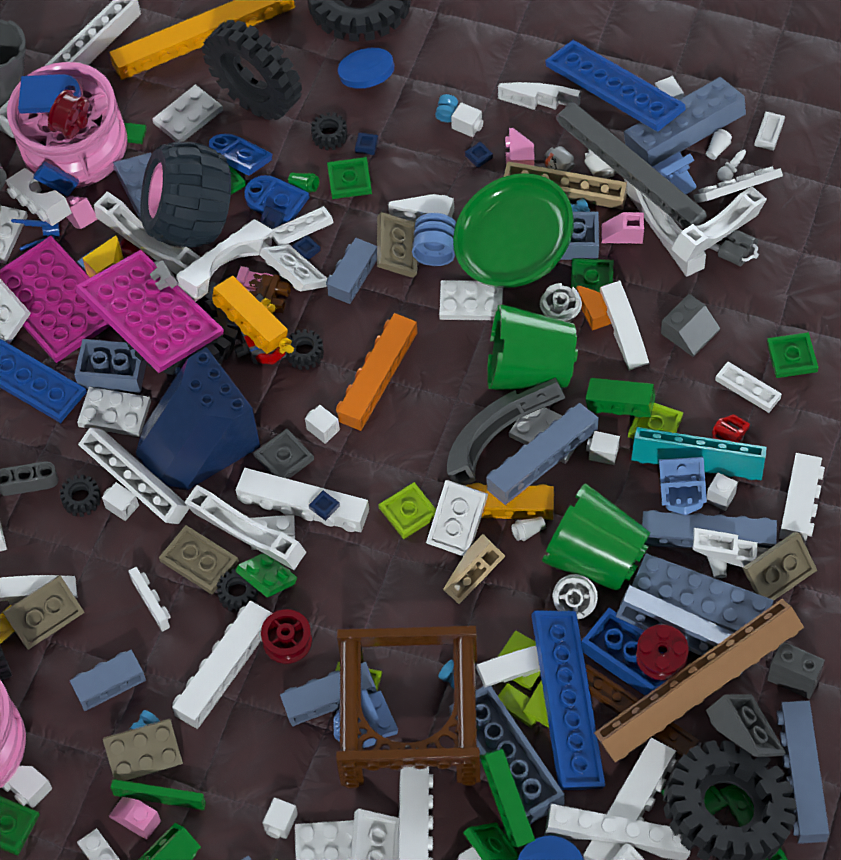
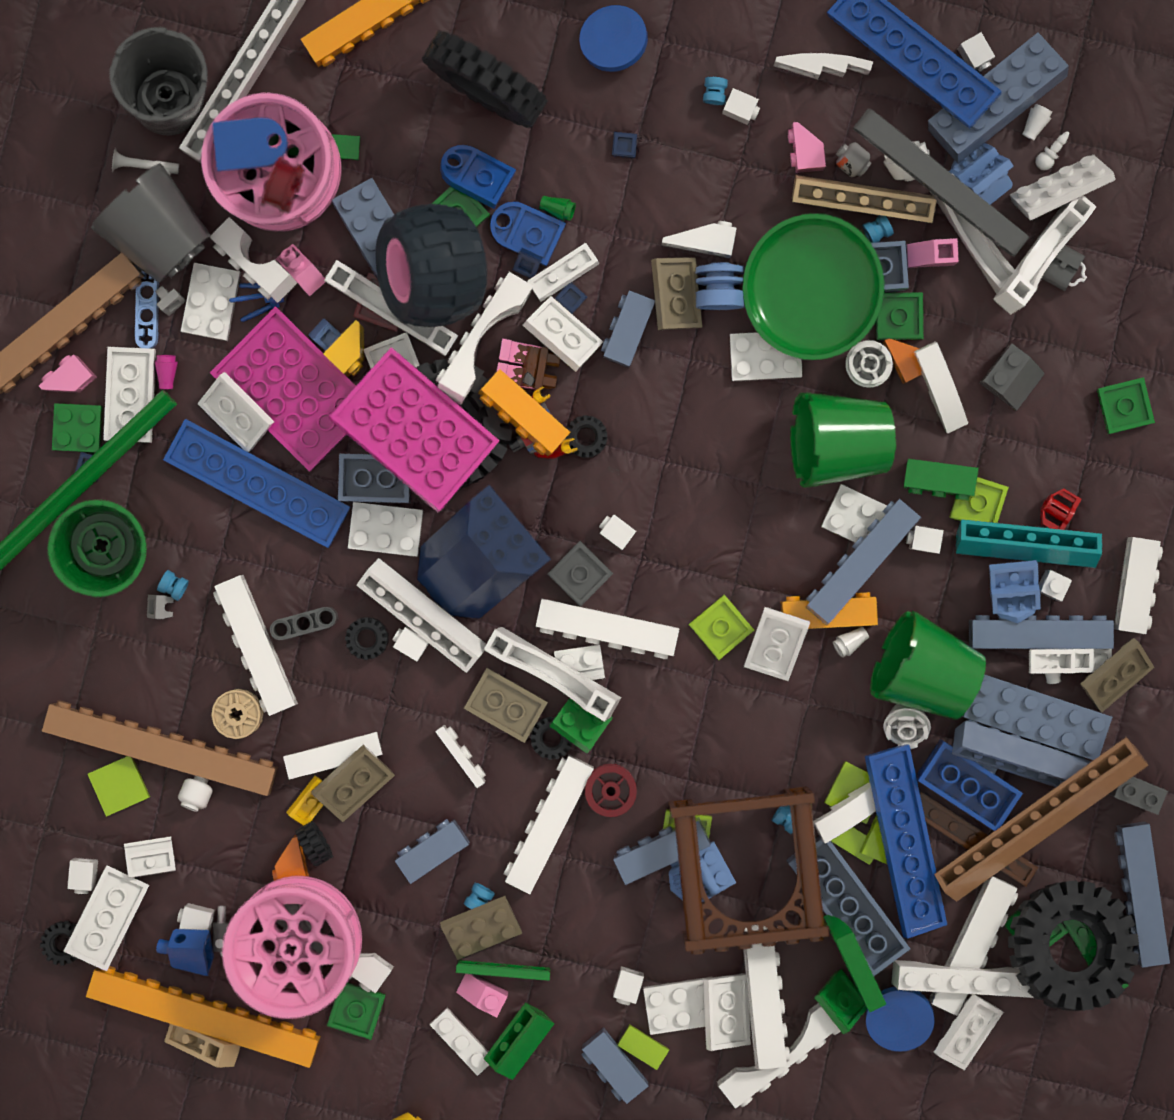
camera: 10 degrees left, 30 degrees up
blue tile [34,161,79,197] -> none
light grey tile [150,260,178,290] -> none
white plate [153,85,223,142] -> none
dark blue tile [309,490,340,521] -> none
black tyre [311,112,348,151] -> none
green plate [327,157,372,199] -> none
orange brick [336,313,418,431] -> none
tan slope [443,534,505,604] -> none
dark grey arch [447,378,565,486] -> none
dark blue tile [465,141,493,168] -> none
dark red wheel [636,625,689,680] -> none
dark grey slope [706,694,786,757] -> none
white plate [715,362,782,413] -> none
white tile [755,112,785,151] -> none

